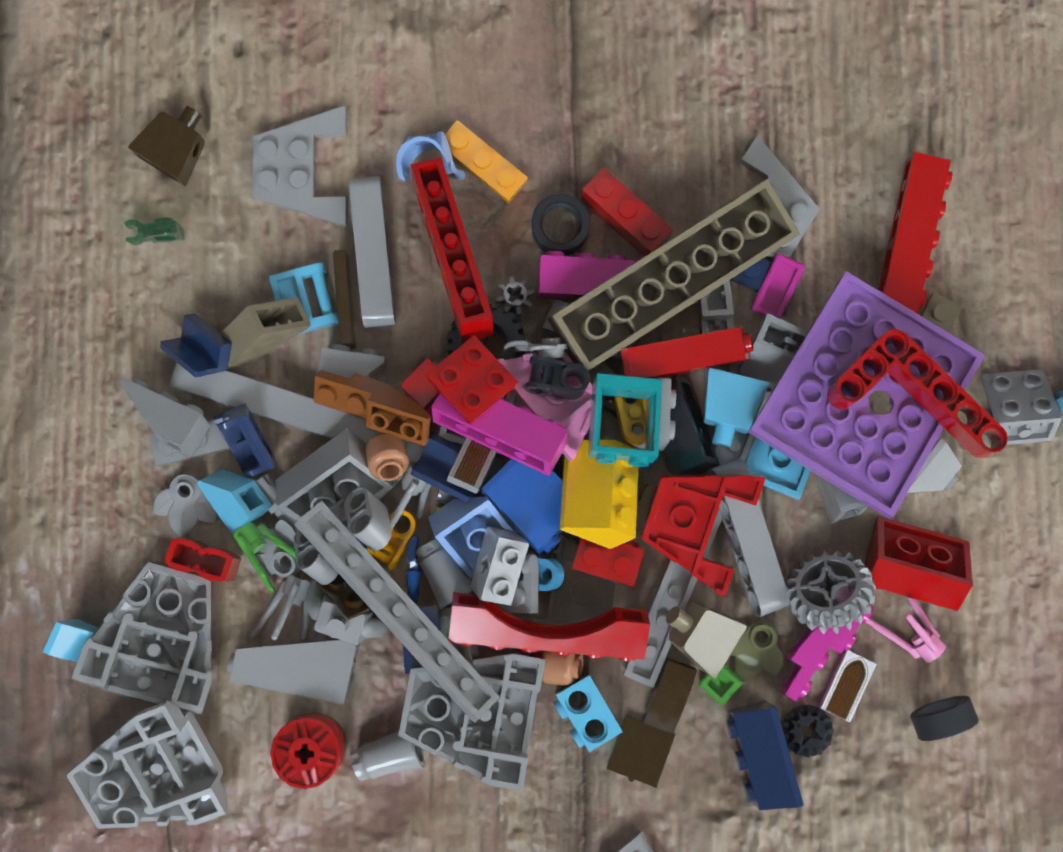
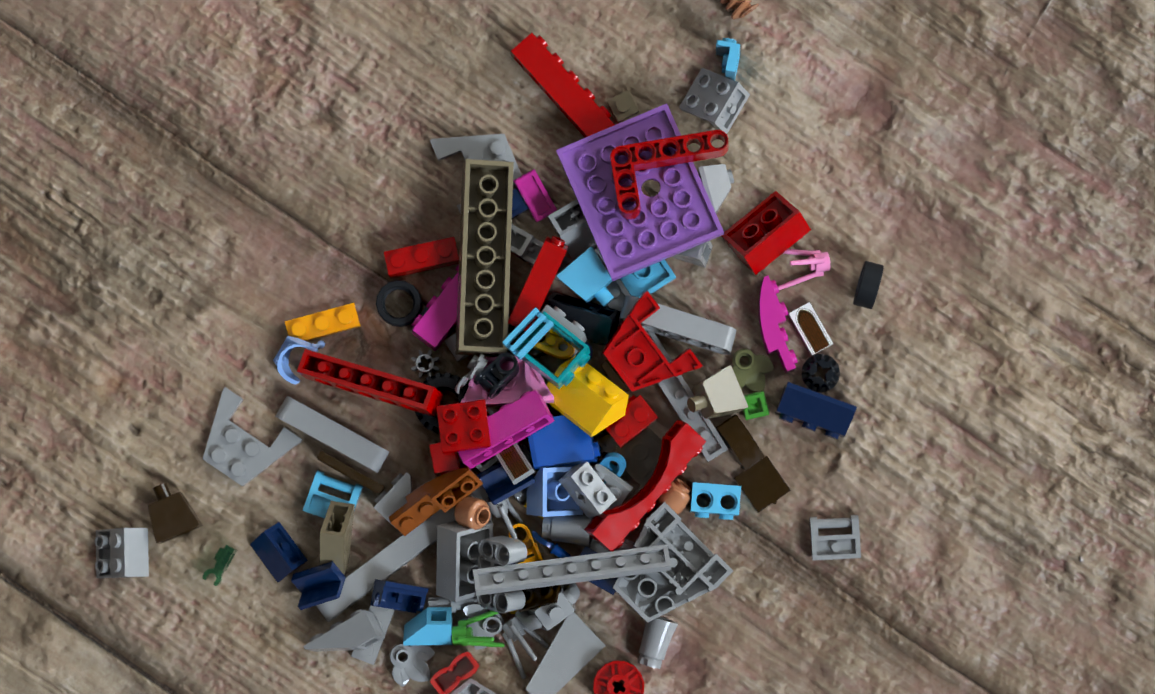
camera: 50 degrees left, 0 degrees up
light grey gear [787,549,876,635] -> none
none -> light grey slope [95,528,149,578]
none -> dark blue panel [250,522,308,582]
none -> medium azure tile [502,307,554,360]

